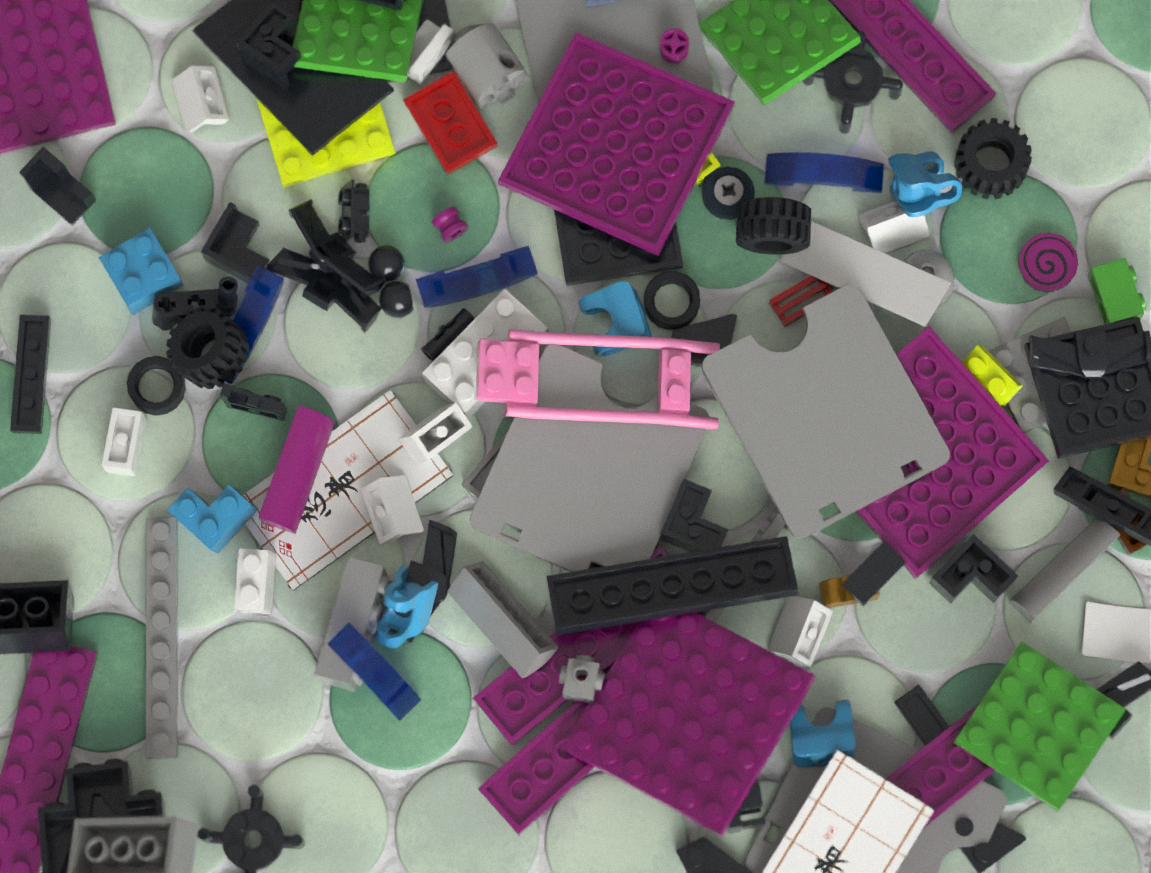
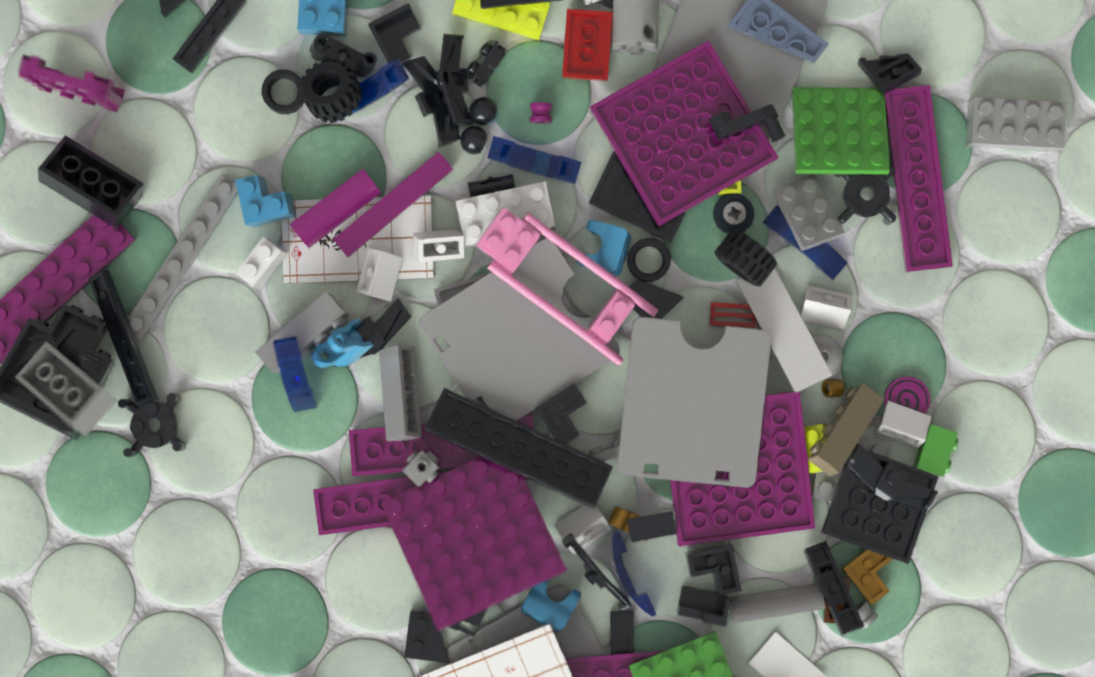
camera: 30 degrees right, 10 degrees up
white panel [102,407,147,477] -> none
black wing [220,383,287,421] -> none
magenta wheel [660,29,689,64] -> none
dark azure piece [888,151,962,218] -> none
black tyre [954,118,1032,199] -> none
none -> black tile [88,269,158,407]
none -> magenta tile [333,152,454,258]
none -> black plate [562,533,631,611]
none -> clear blue slope [612,529,657,617]
none -> black panel [676,586,731,627]
none -> black beam [709,104,786,143]
none -> light grey plate [772,174,845,251]
none -> dark tan brick [808,383,884,476]
none -> pearl gold piece [821,379,845,398]
none -> white panel [875,401,932,449]

